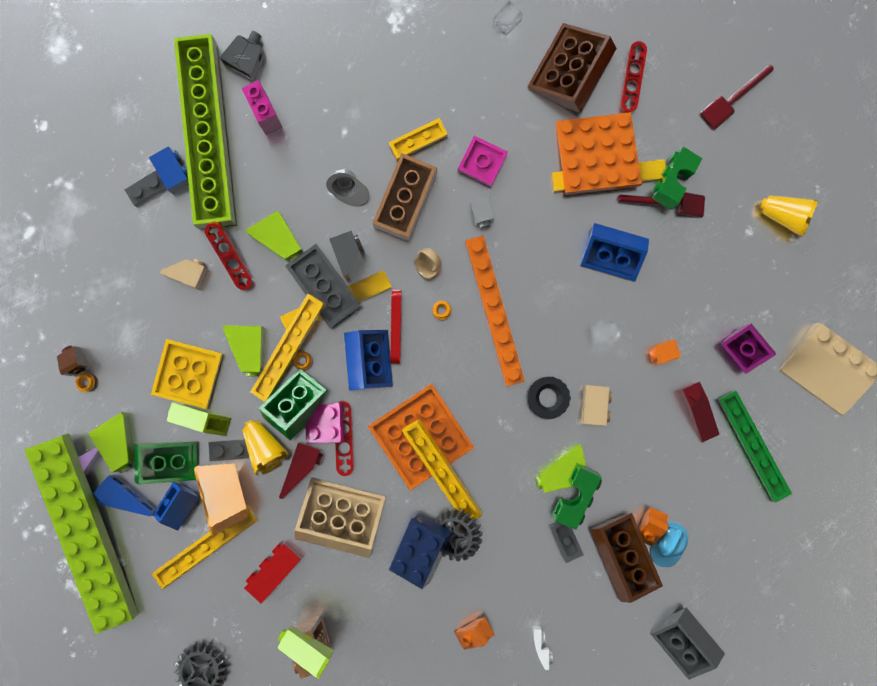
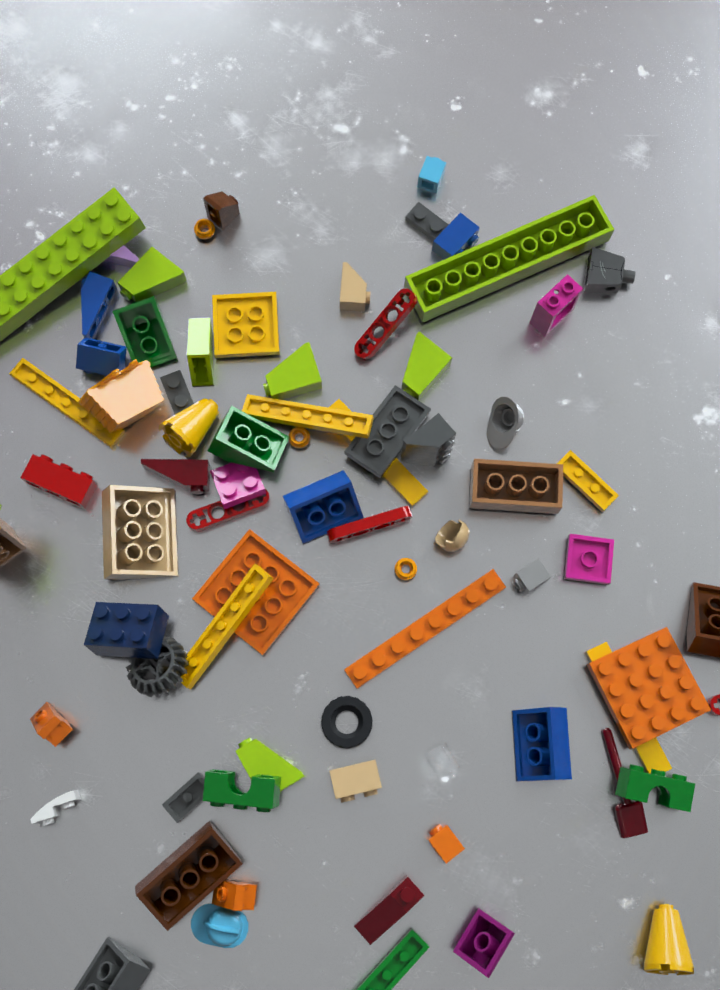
camera: 65 degrees right, 10 degrees down
none -> medium azure brick [417,156,446,194]

